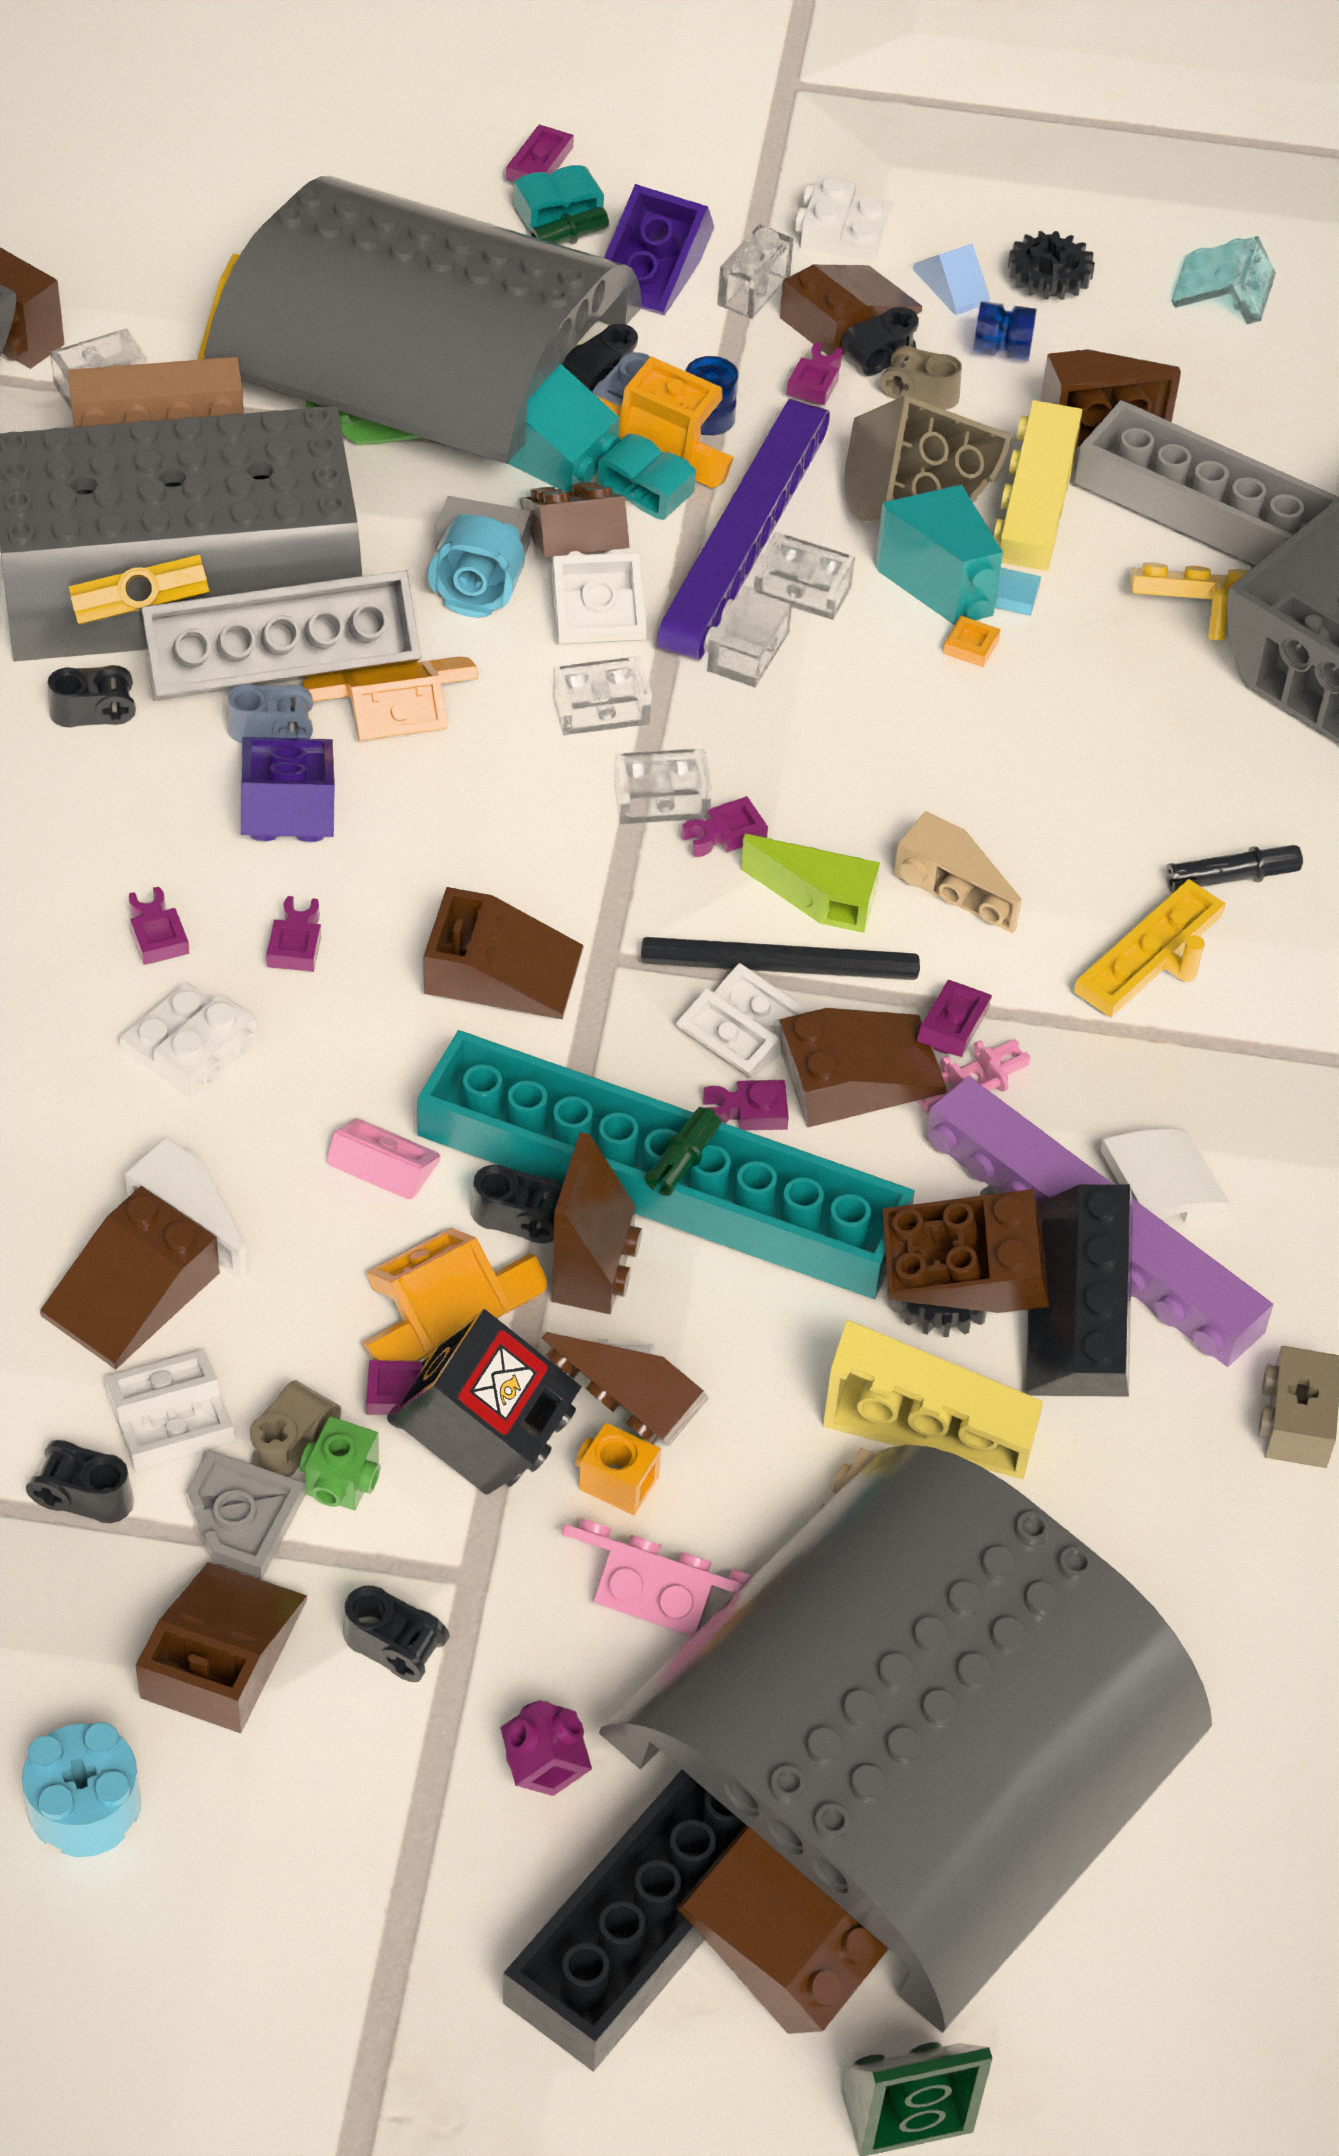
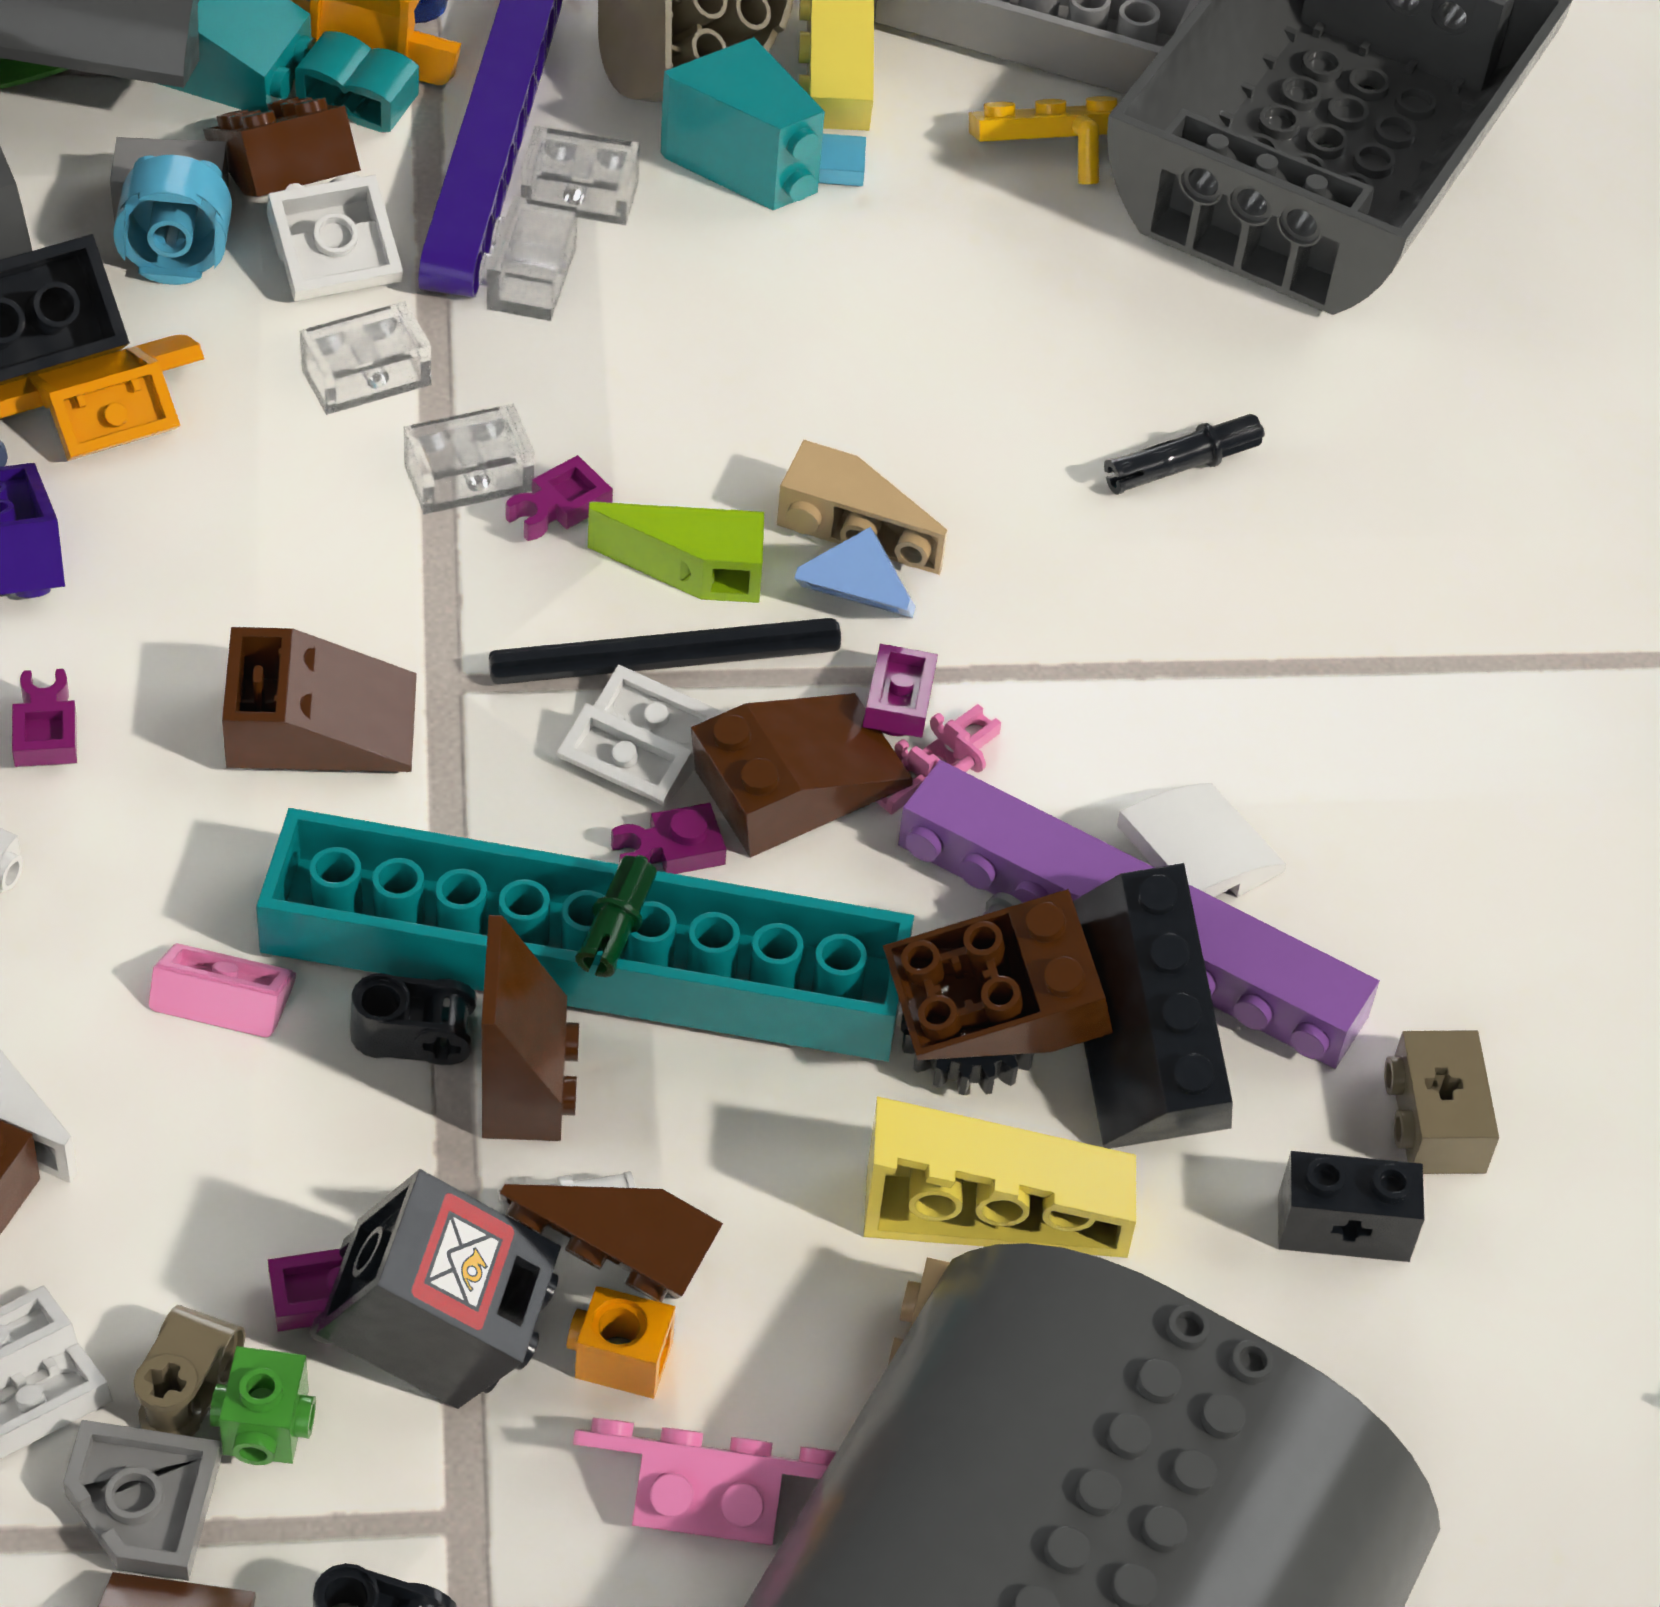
camera: 15 degrees left, 0 degrees up
light orange plate [361,1228,547,1361] -> none
light orange tile [943,616,1001,667] -> none
yellow plate [1074,879,1226,1018] -> none
none -> light blue slope [794,527,916,618]
none -> black brick [1278,1151,1425,1262]

